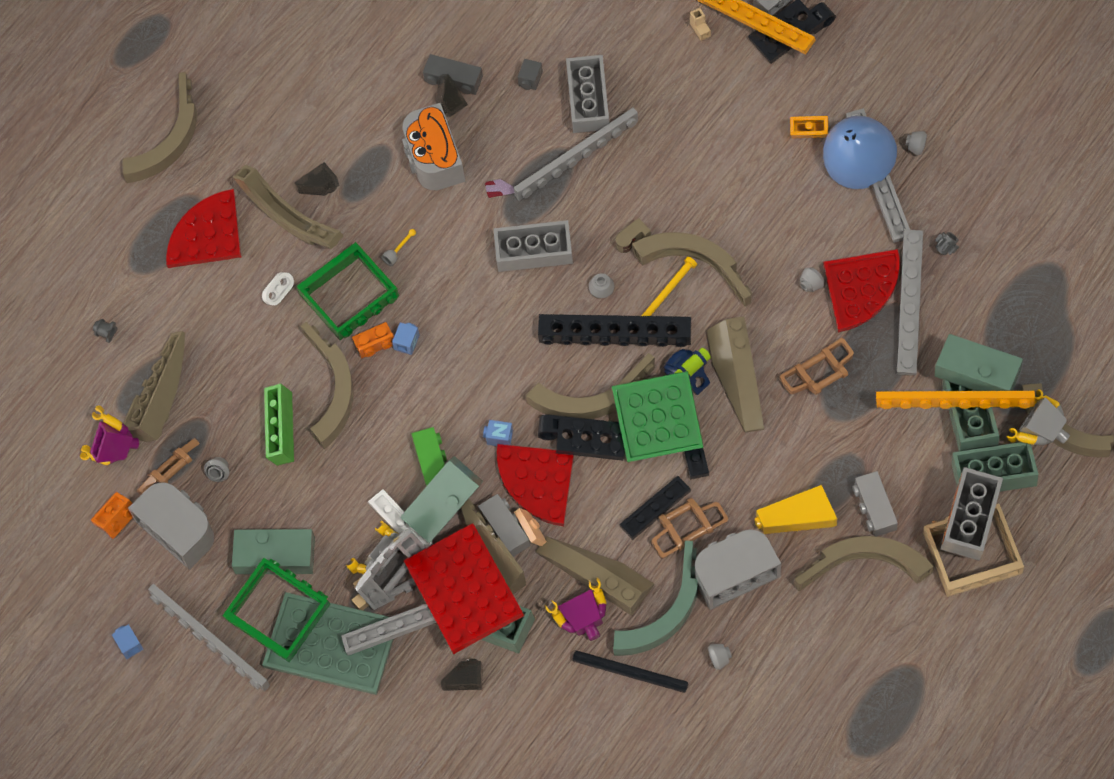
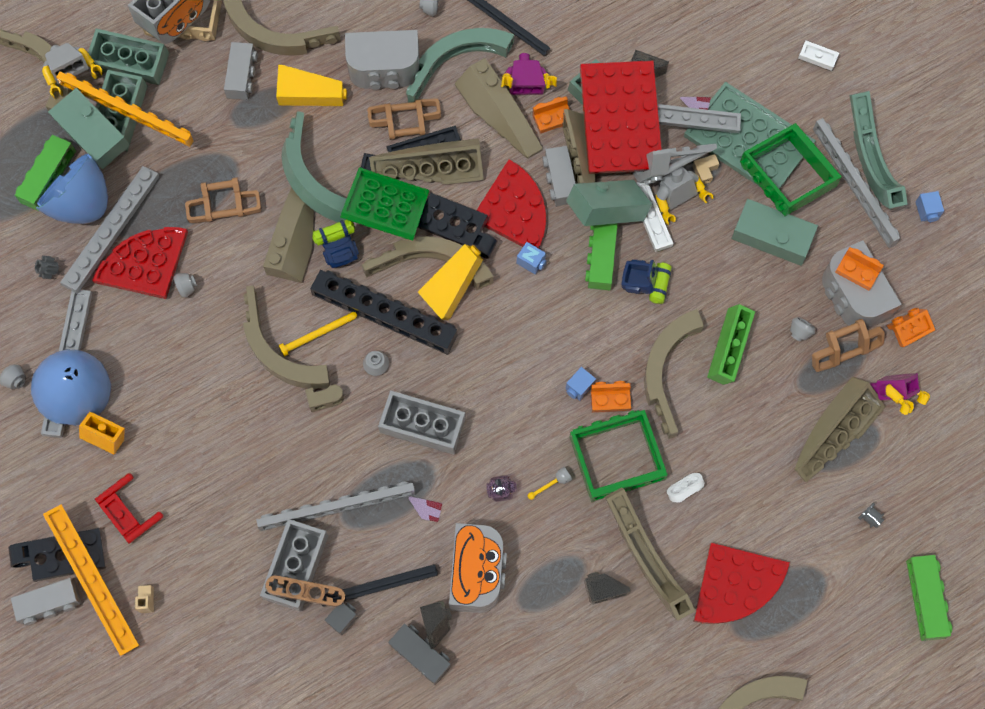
camera: 165 degrees left, 5 degrees up
light nougat plate [514,508,547,546] -> none
none -> bright green brick [15,135,76,211]
none -> medium blue piece [36,154,108,224]
none -> red plate [95,473,163,544]
none -> medium nougat beam [265,576,345,607]
none -> sand green arch [281,111,347,222]
none -> black axle [321,565,438,607]
none -> dark tan wedge [369,138,484,184]
none -> yellow slope [418,244,483,321]
none -> clear purple head [486,475,517,502]
none -> orange bracket [532,96,570,134]
none -> dark blue piece [621,259,672,304]
none -> clear purple sticker [680,97,711,110]
none -> white plate [798,41,839,71]
none -> orange bracket [835,247,884,291]
none -> sand green arch [849,91,908,209]
none -> bright green brick [906,555,952,641]

